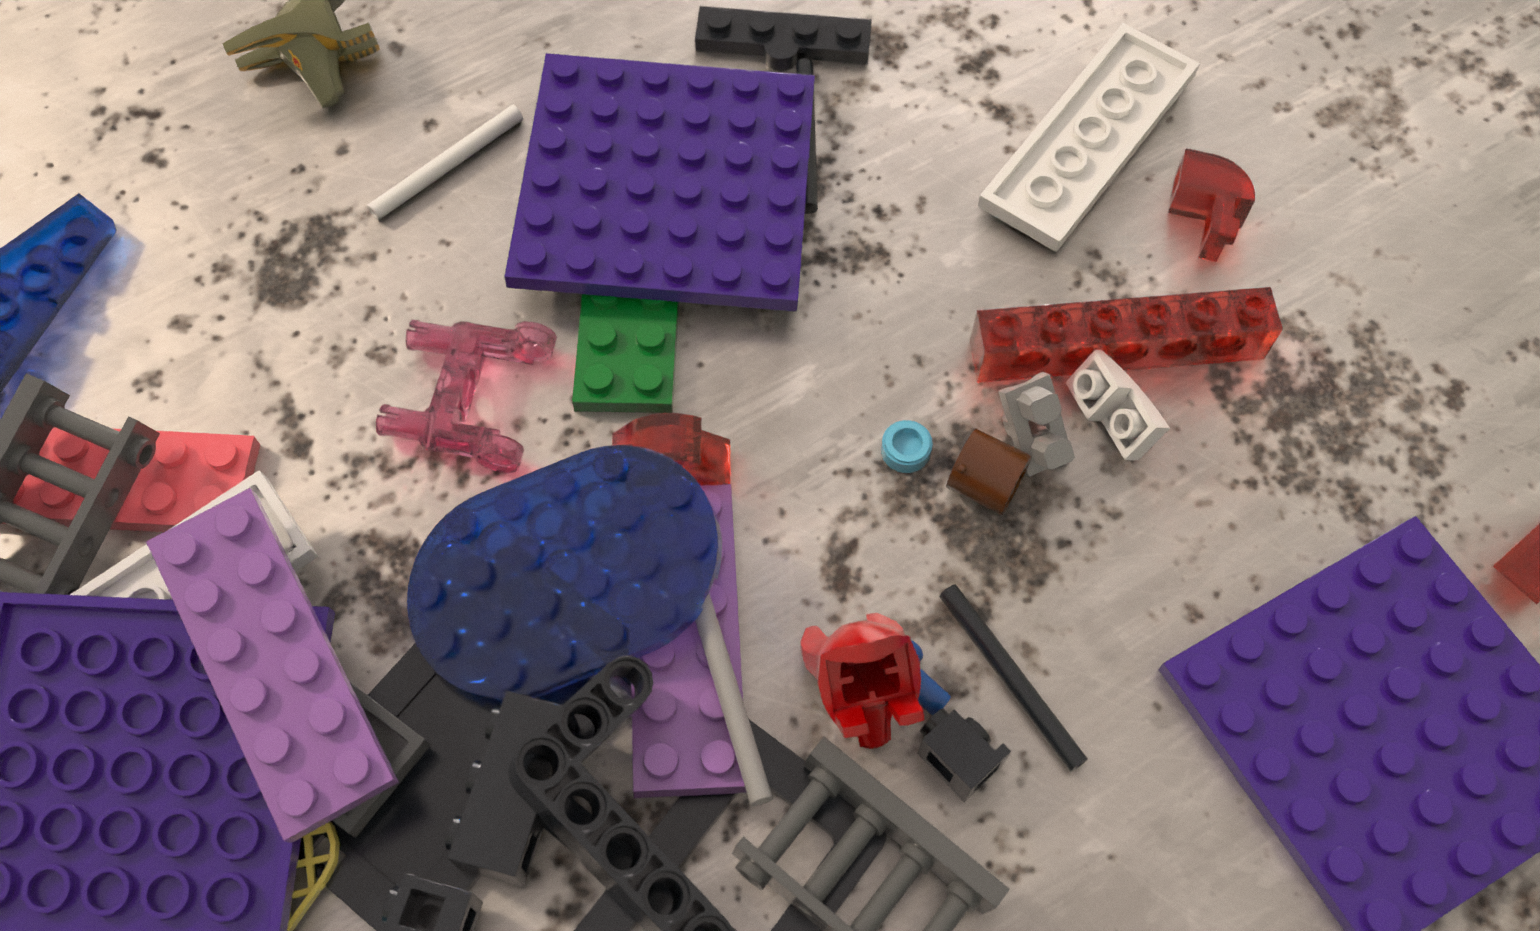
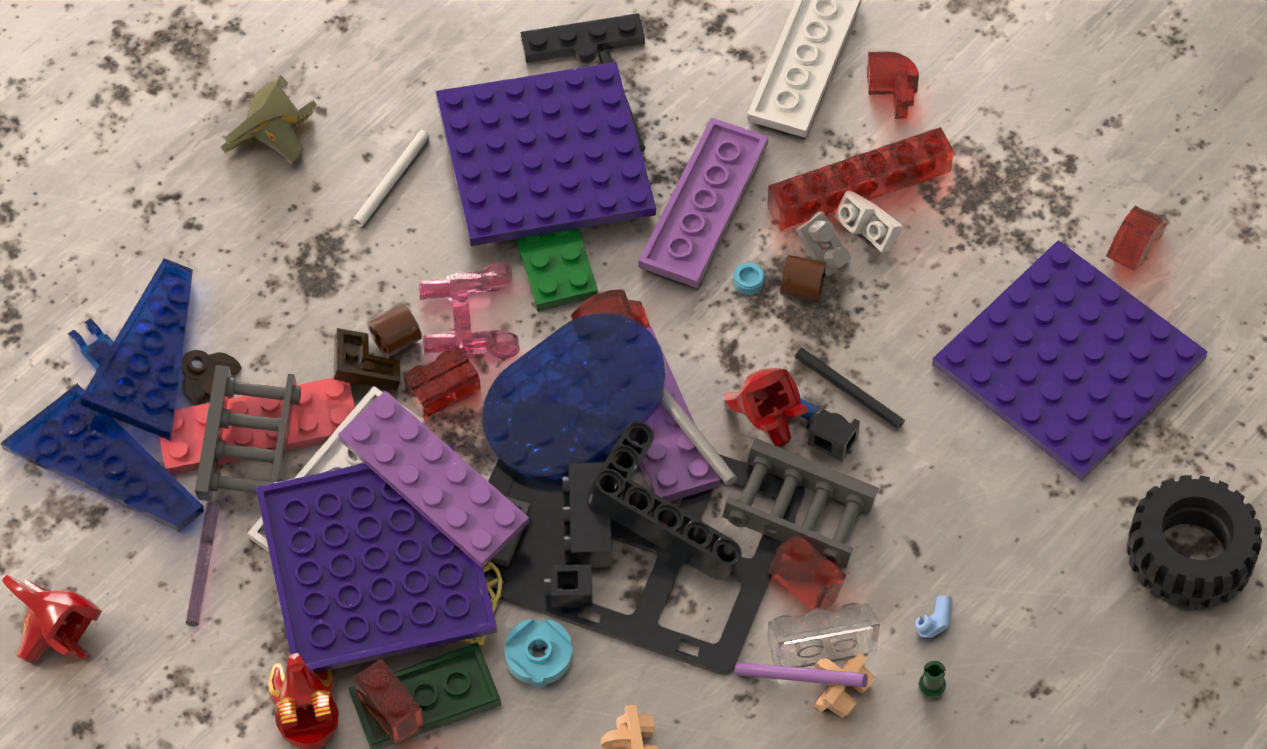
camera: 15 degrees left, 5 degrees down
none -> dark brown plate [180,350,242,405]
none -> dark brown plate [334,328,400,391]
none -> reddish brown piece [367,303,422,358]
none -> clear red brick [404,348,481,419]
none -> medium lavender plate [638,117,768,288]

